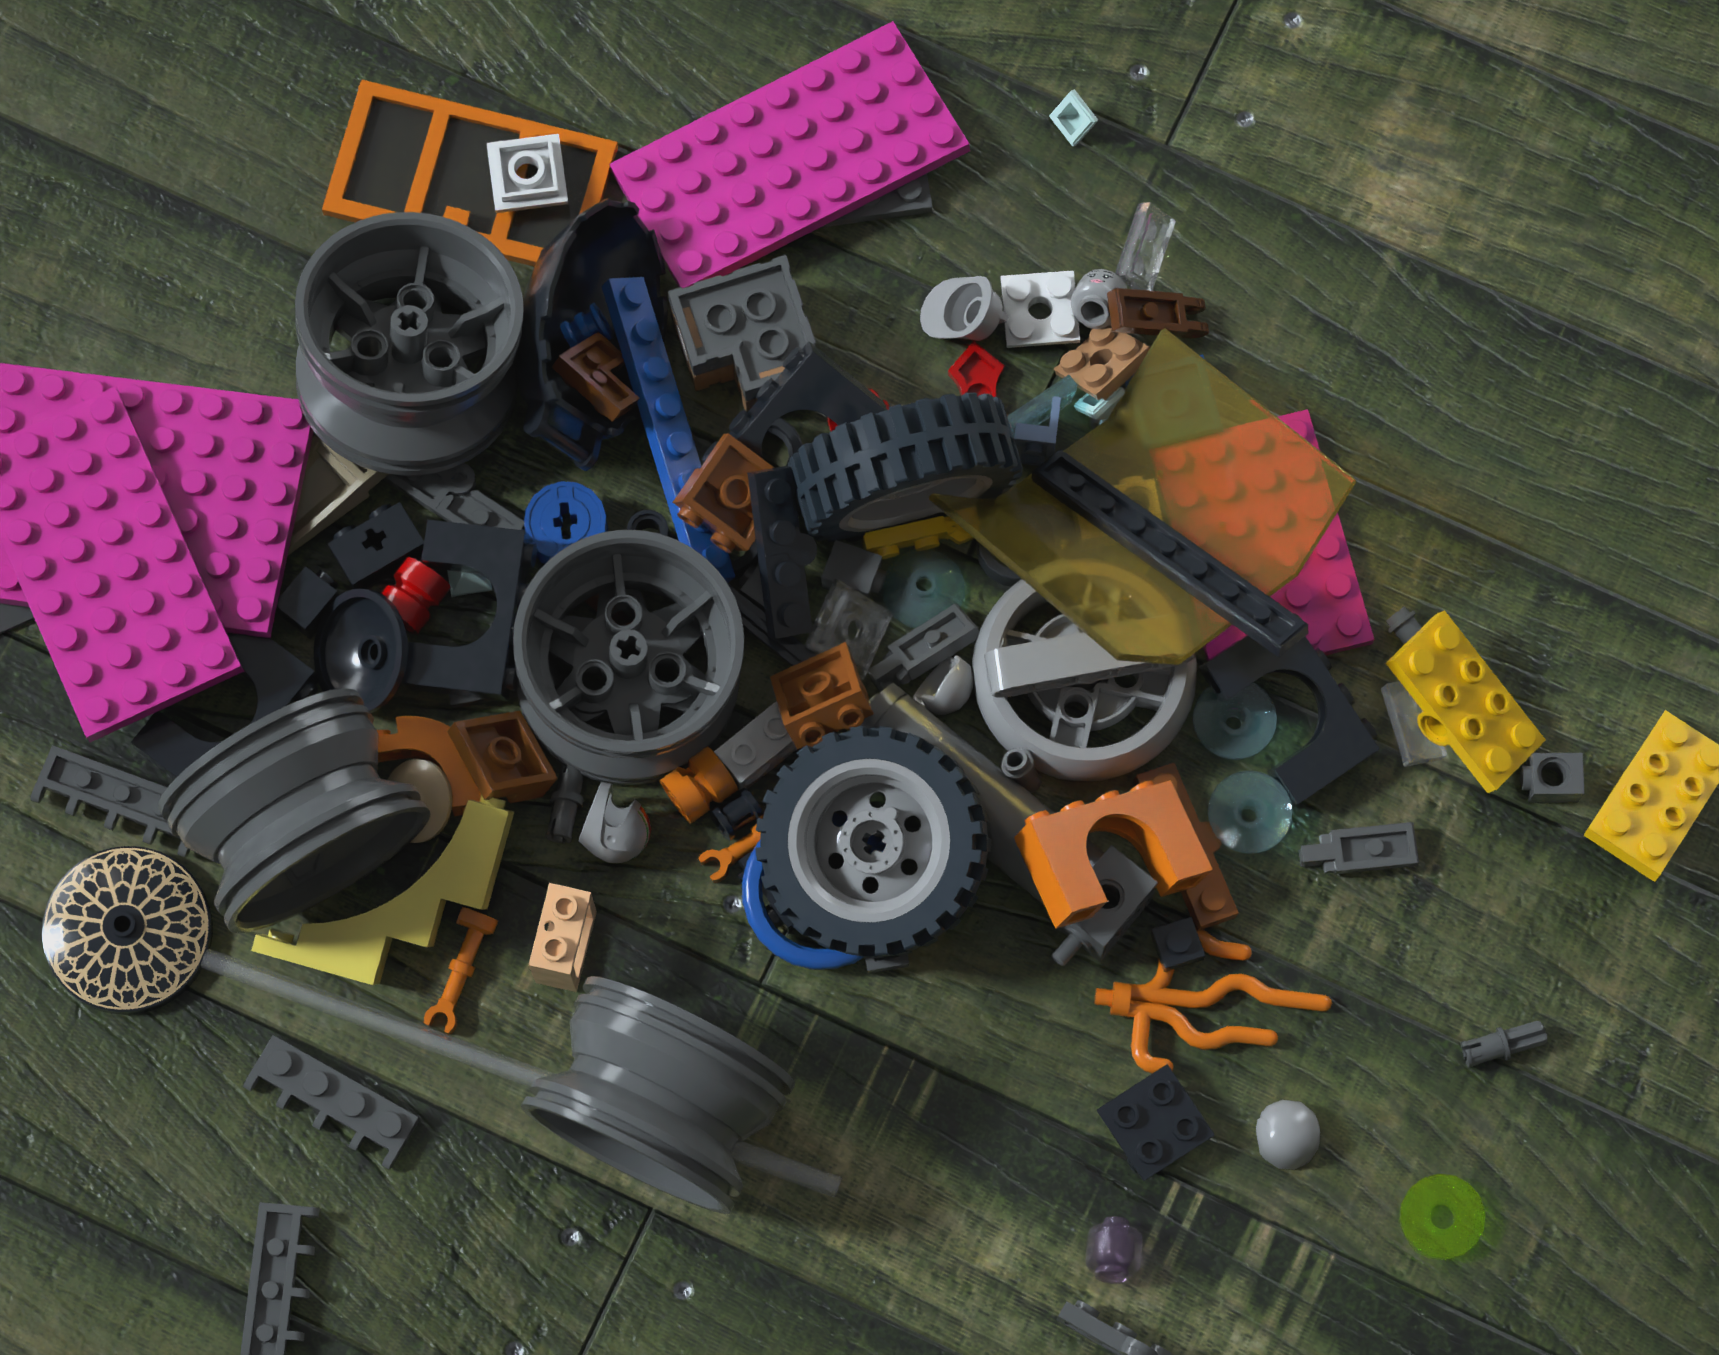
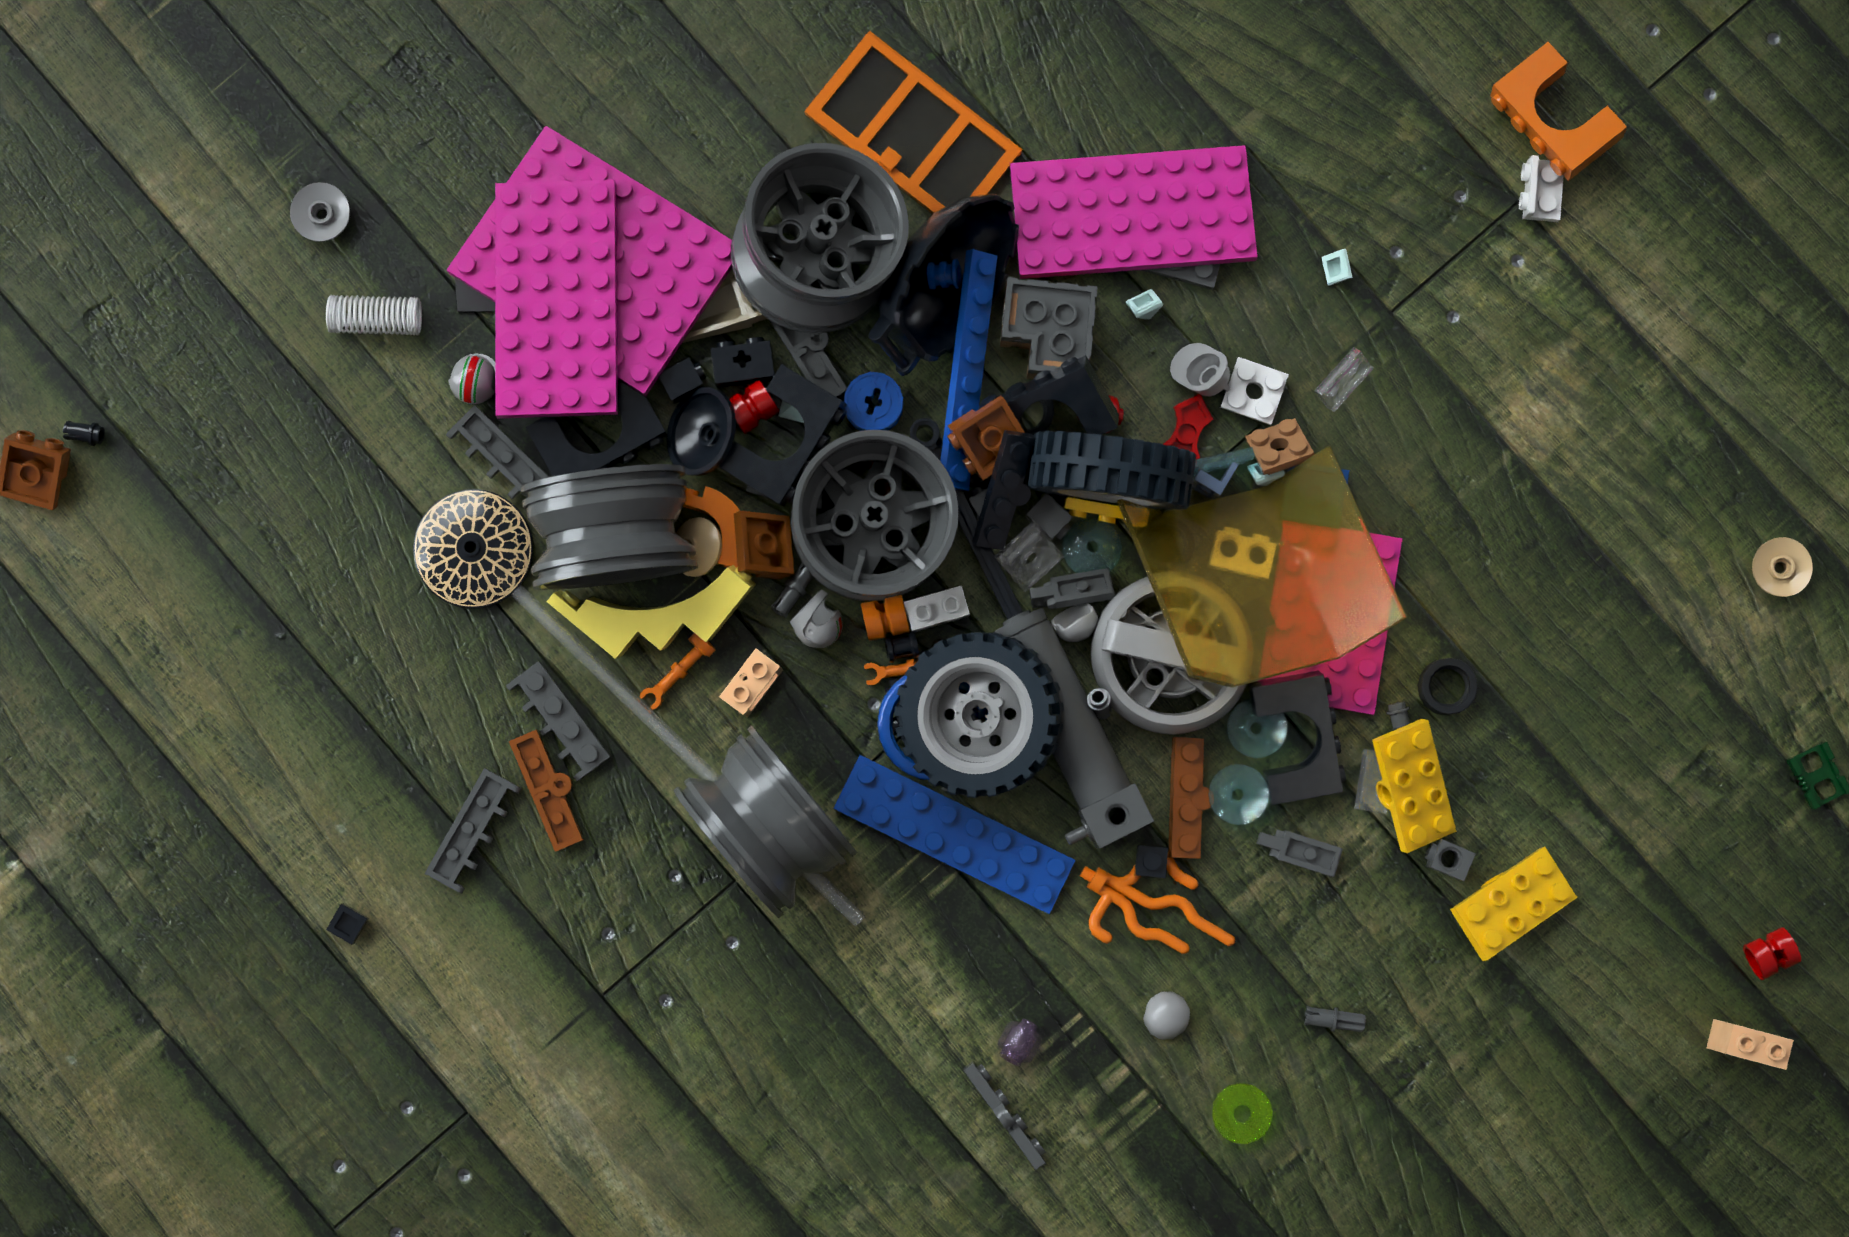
camera: 20 degrees right, 10 degrees up
white piece [487,134,568,213] -> none
reddish brown plate [551,332,640,422] -> none
dark orange plate [770,642,874,749] -> none
orange arch [1014,780,1213,929] -> none
black tile [1032,449,1308,658] -> none
light grey head [1071,269,1127,329] -> none
black hinge [1096,1064,1215,1182] -> none
reddish brown hinge [1107,288,1209,339] -> none
none -> light grey helmet [448,353,495,404]
none -> dark orange hinge [509,729,584,852]
none -> blue plate [833,755,1075,914]
none -> light aqua slope [1125,289,1163,319]
none -> black tyre [1417,658,1478,715]

